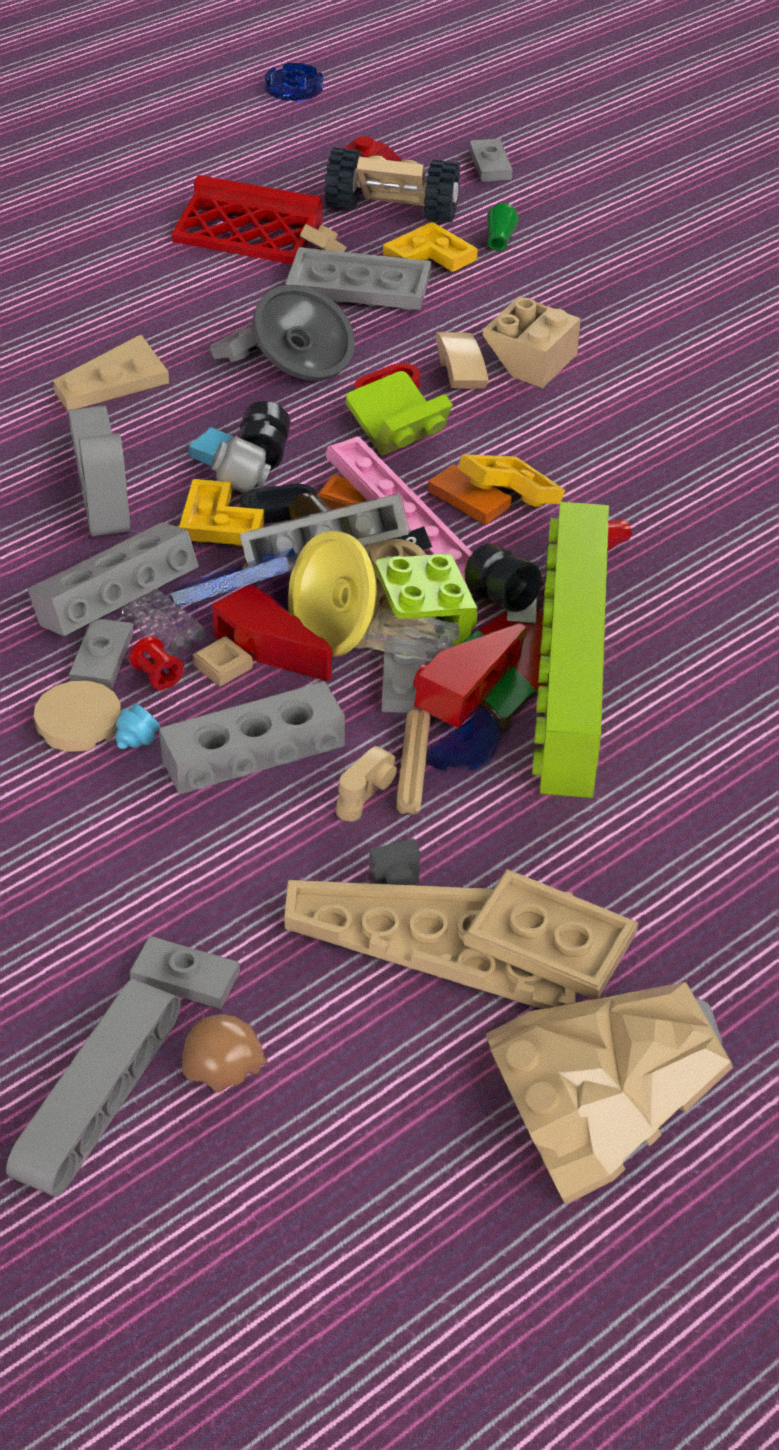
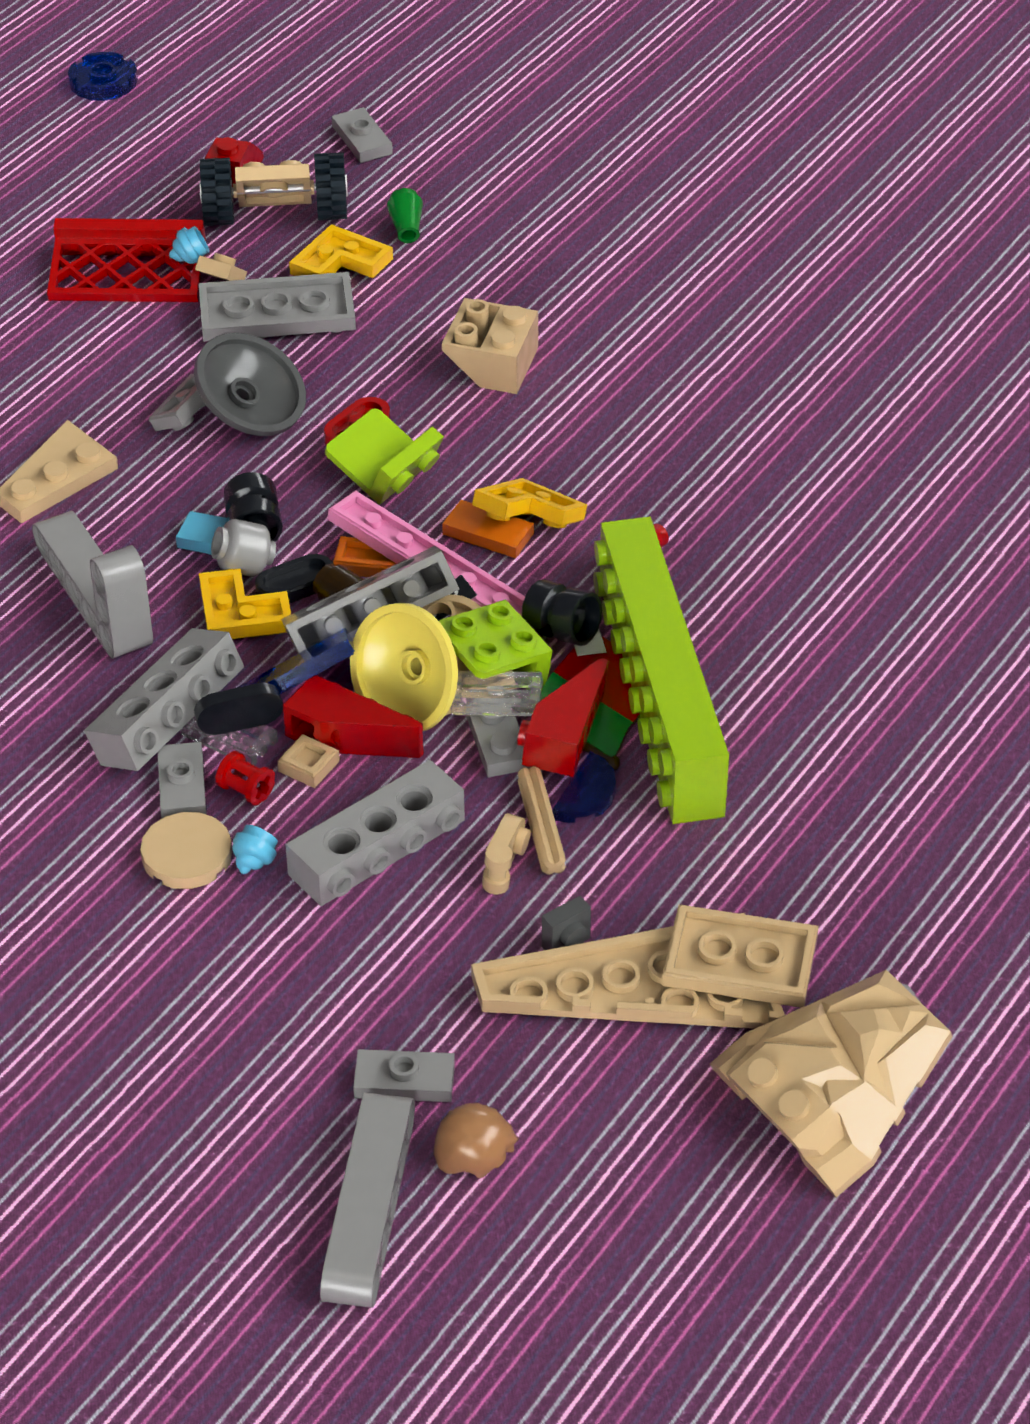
camera: 15 degrees left, 0 degrees up
tan slope [435,332,489,389] -> none
none -> medium azure plate [169,226,210,264]
none -> black tile [194,683,283,735]

